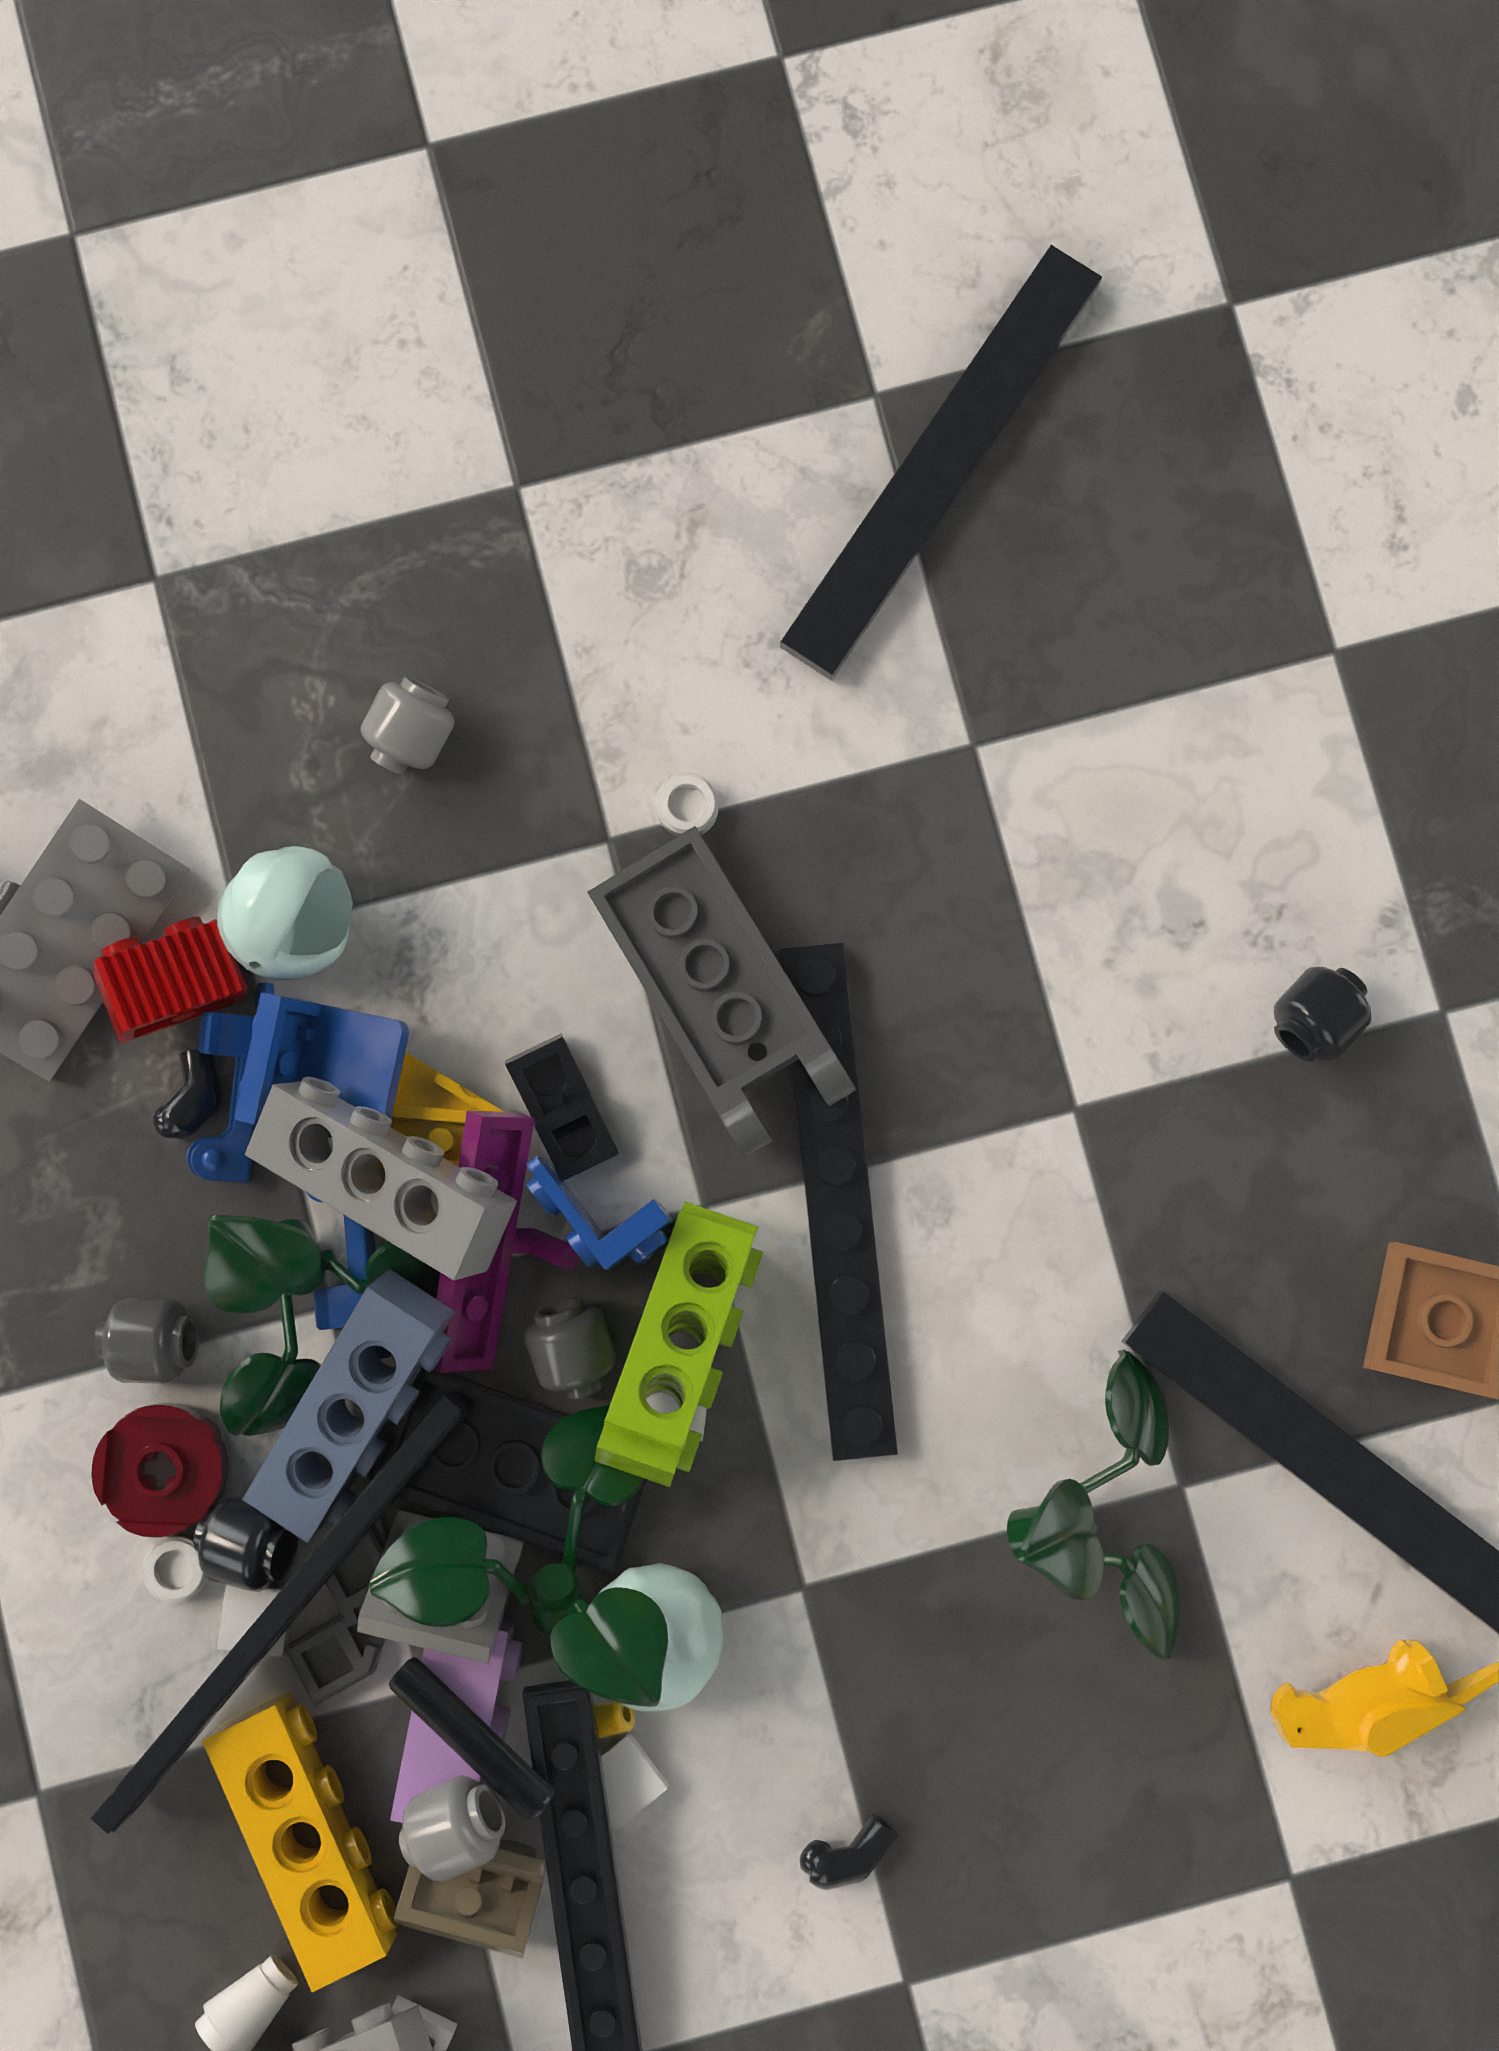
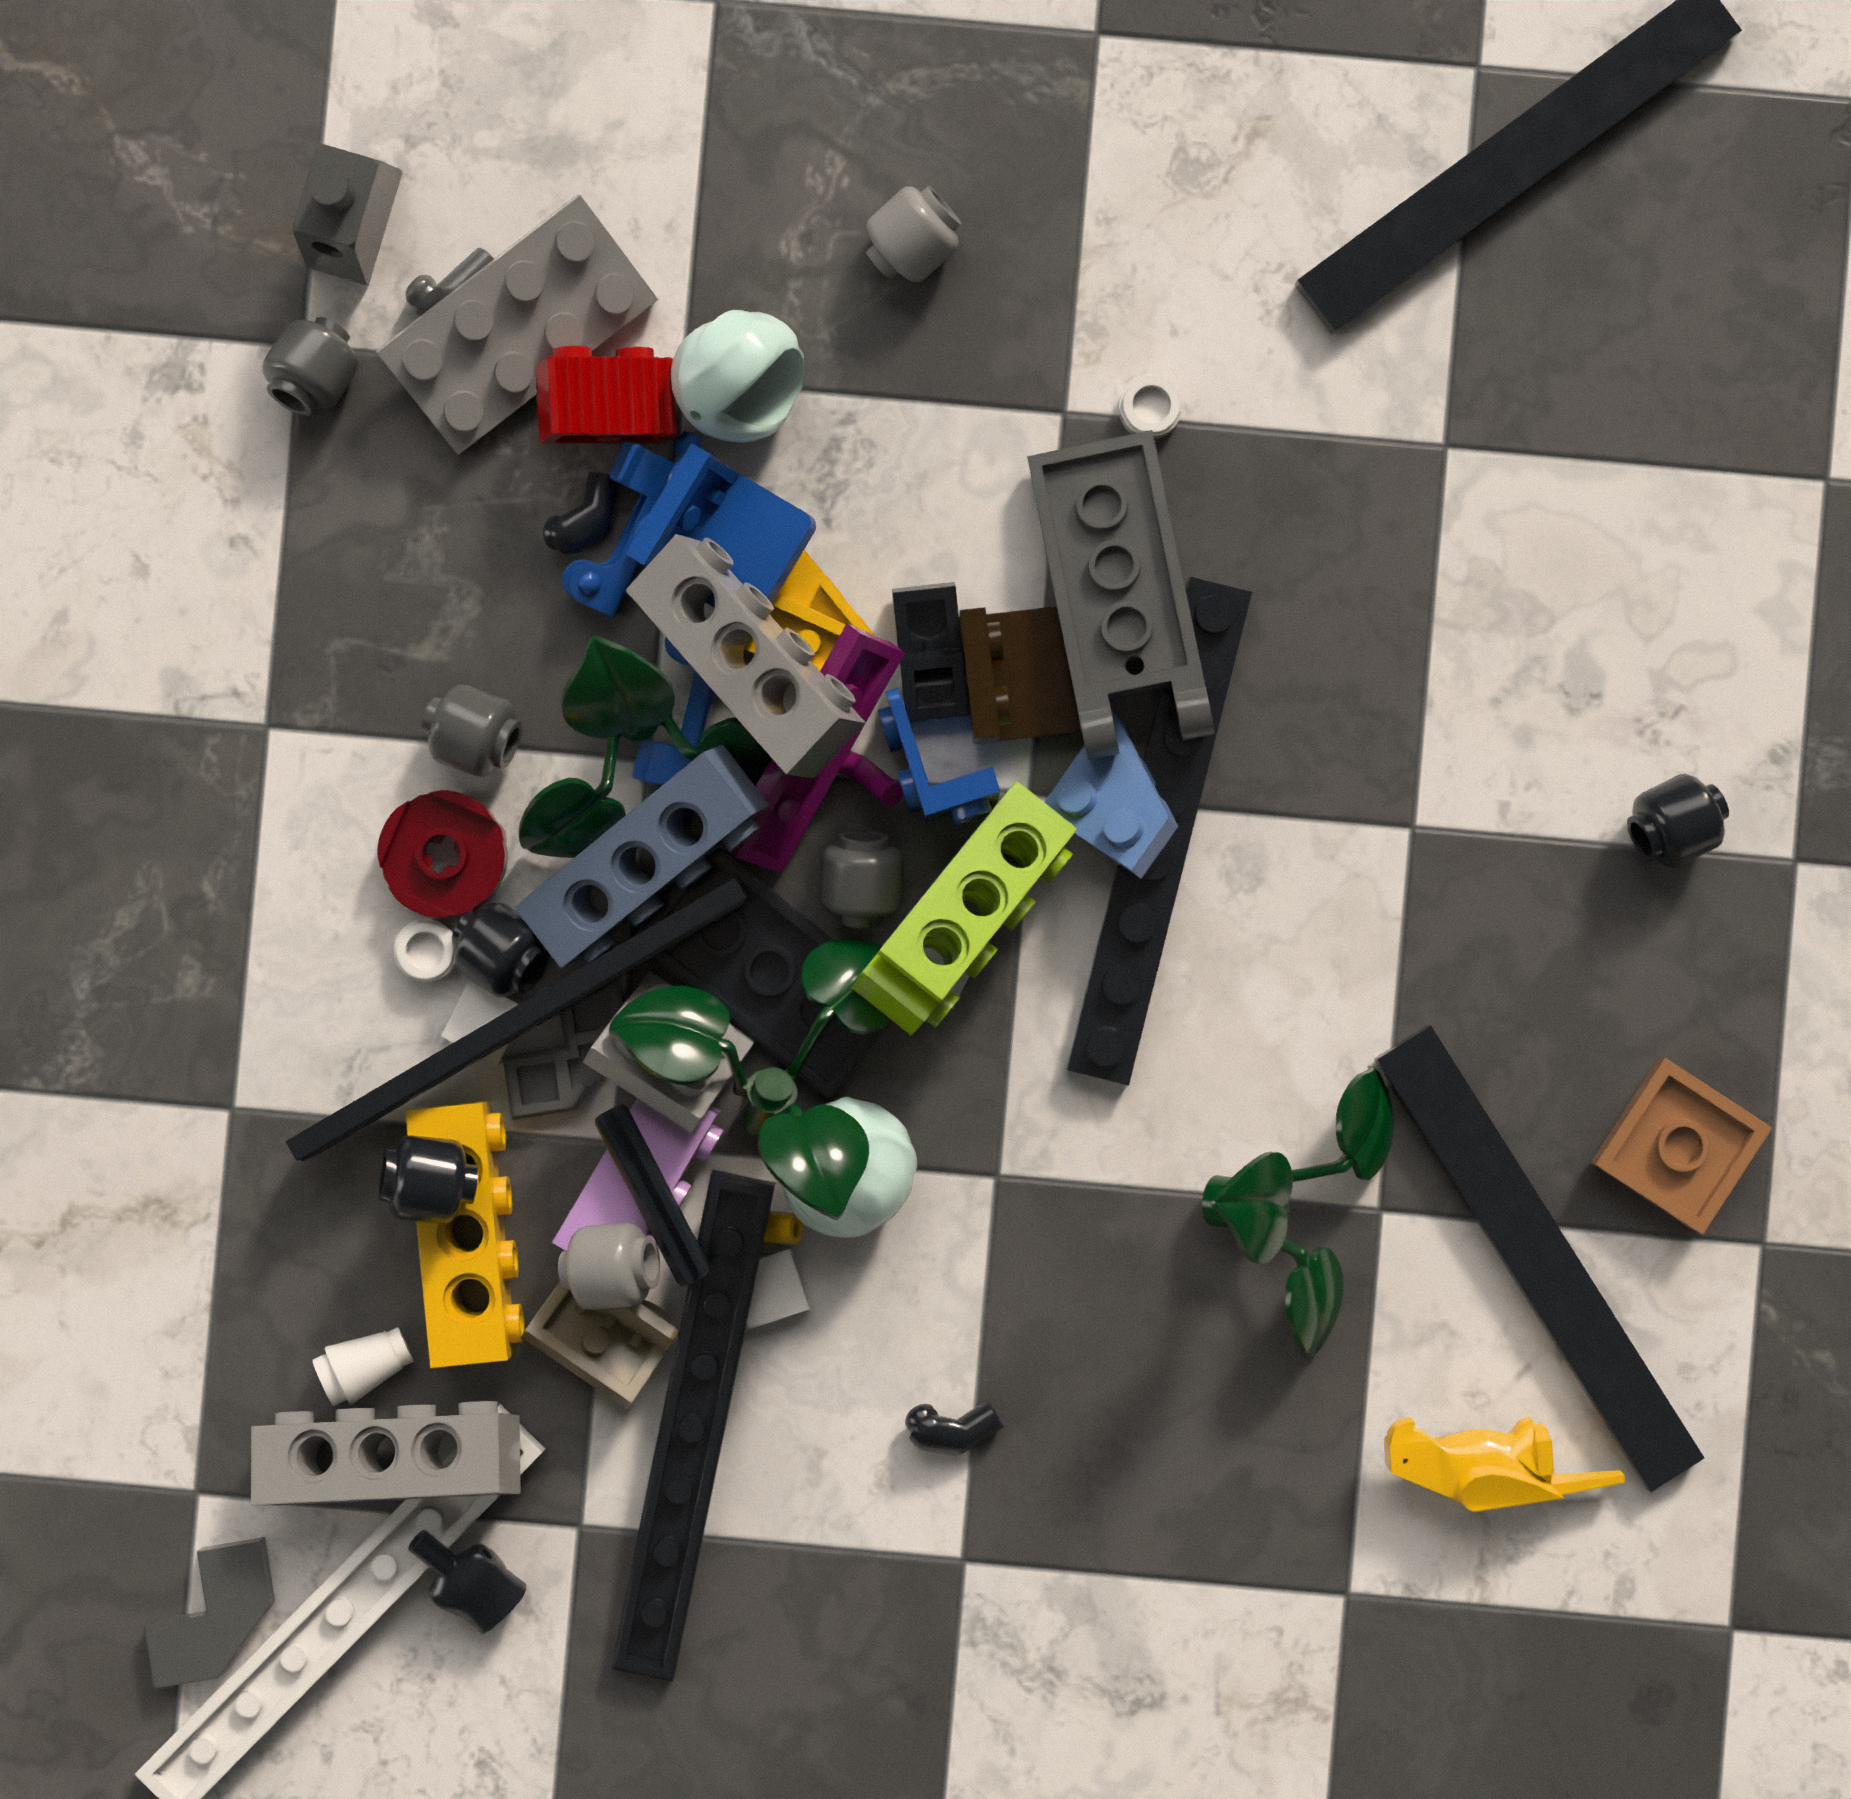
camera: 20 degrees right, 5 degrees up
none -> black head [379,1135,478,1224]
none -> dark brown bracket [959,606,1082,744]
none -> medium blue wing [1044,712,1178,879]

